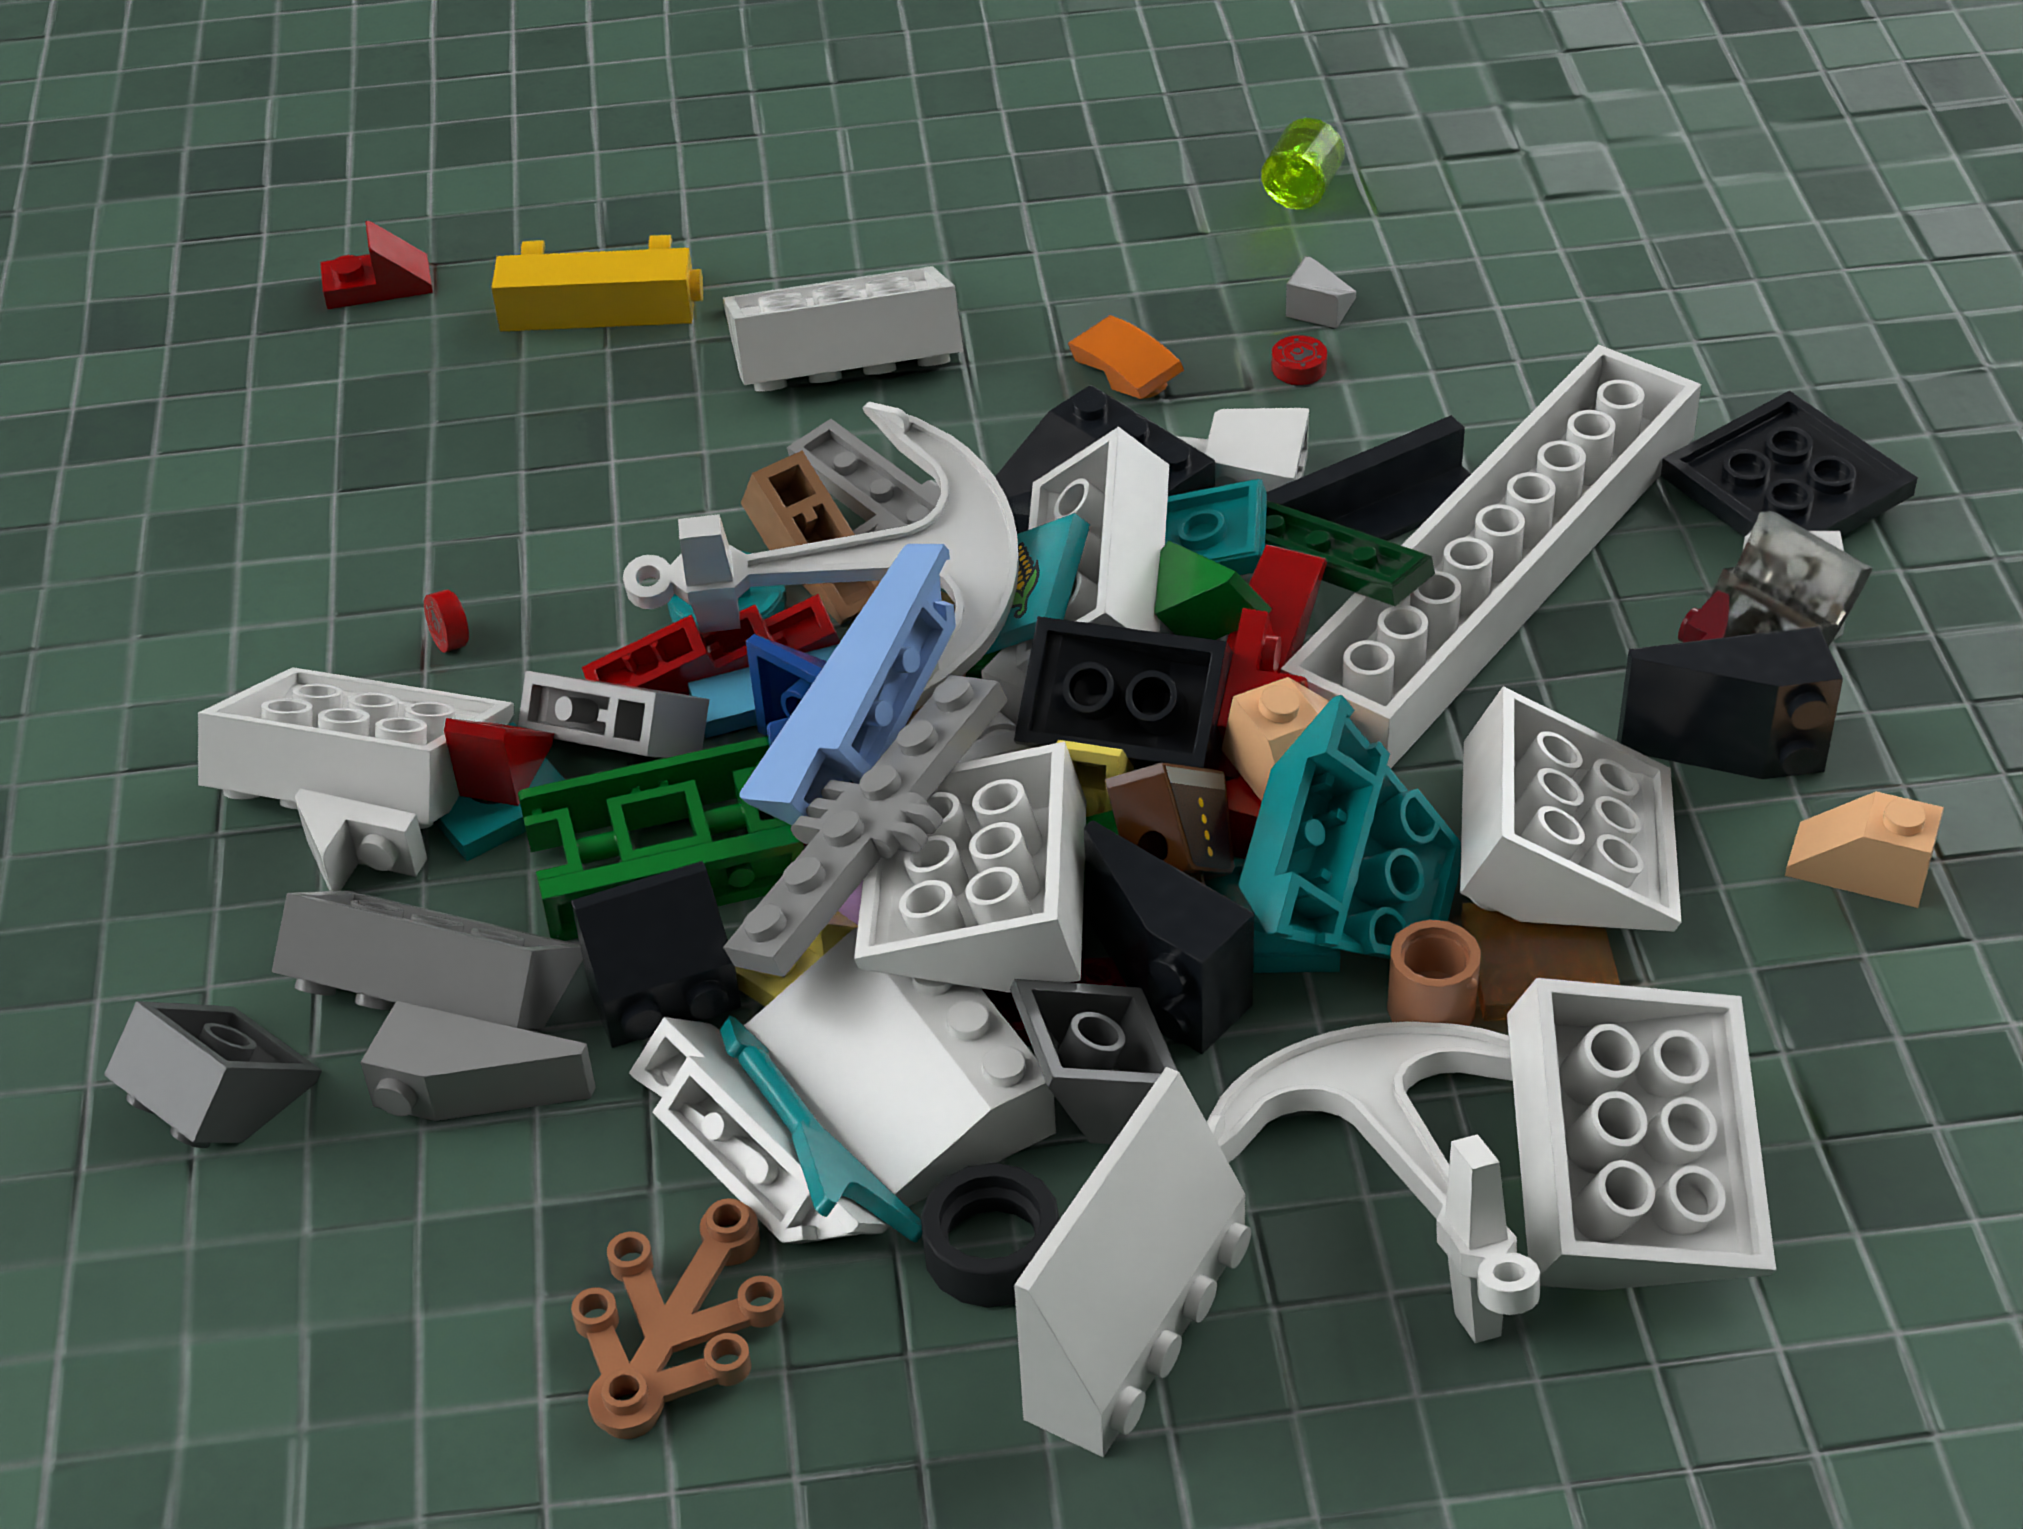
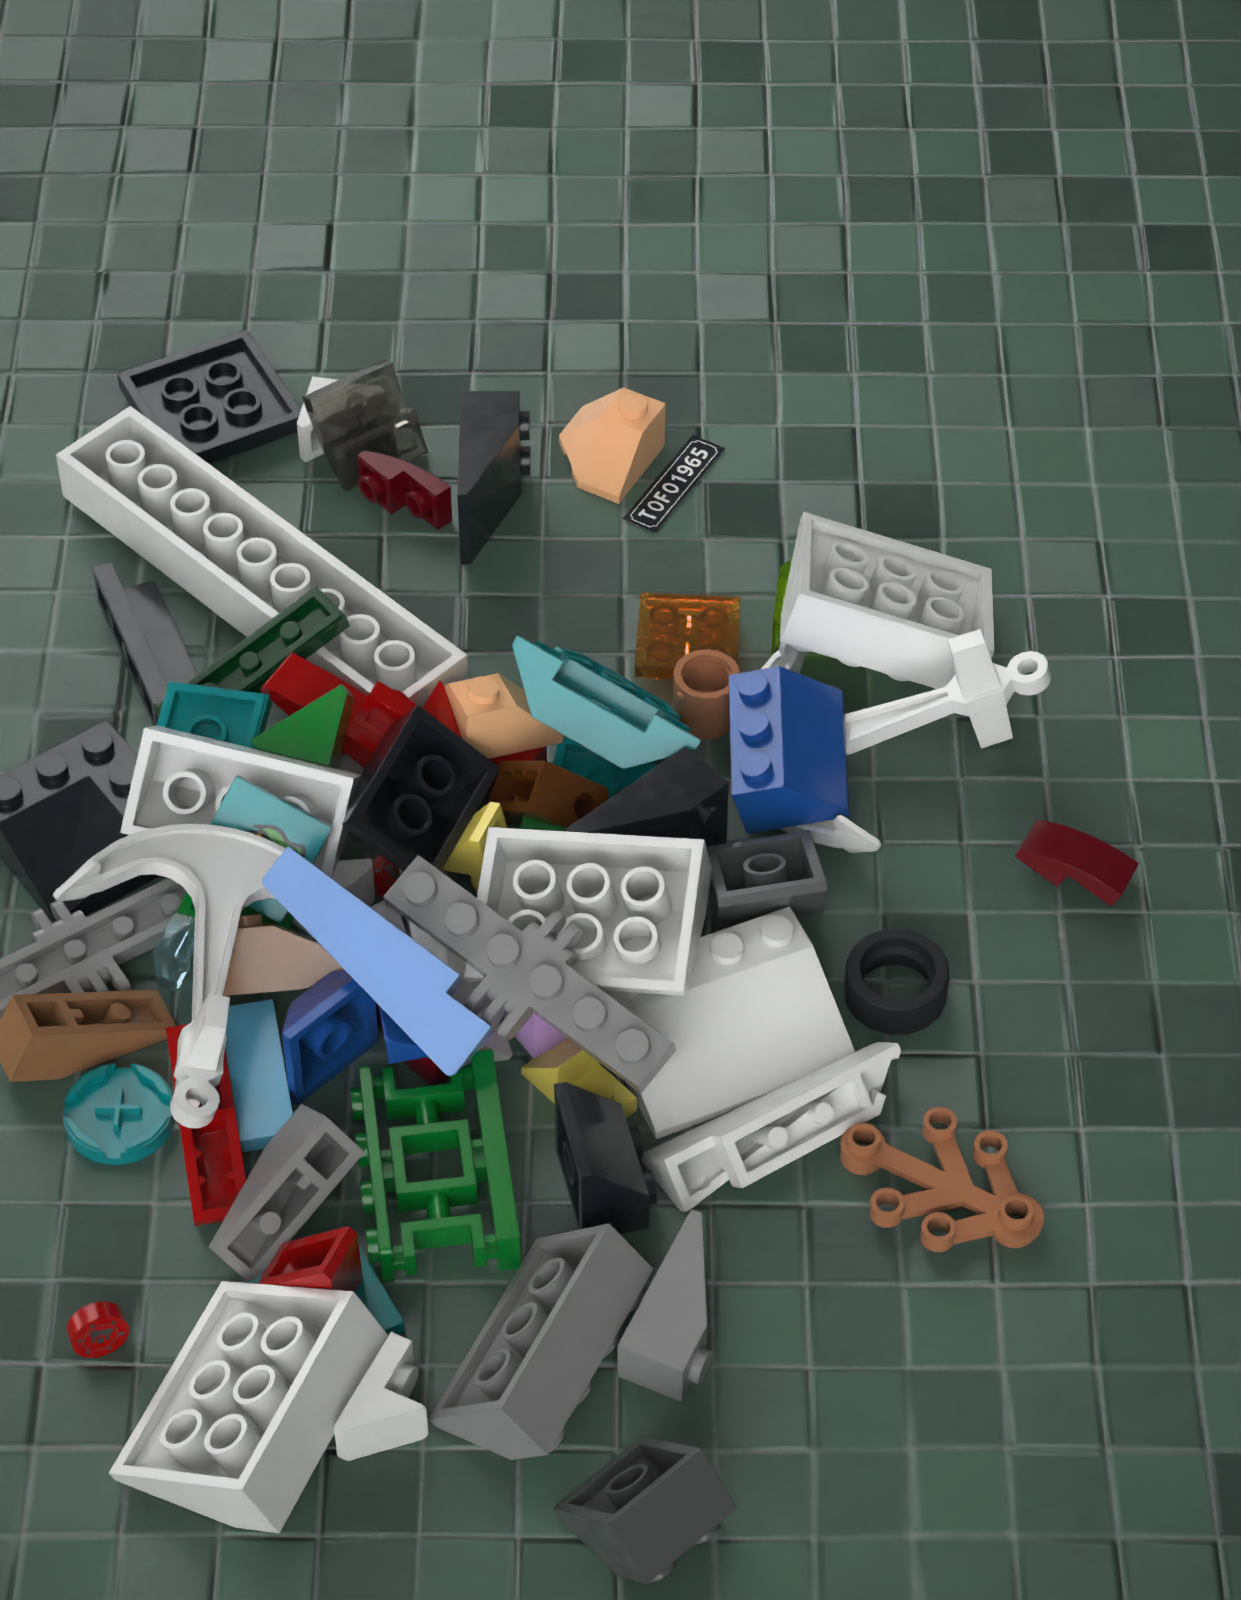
camera: 85 degrees left, 5 degrees up
teal piece [720,1016,922,1243] -> none
white slope [1014,1067,1251,1457] -> none
white torso [1176,408,1309,492] -> none
white slope [1460,686,1682,932] -> none
none -> black sticker [622,435,726,533]
none -> blue slope [729,666,850,834]
none -> dark red slope [1014,819,1139,907]

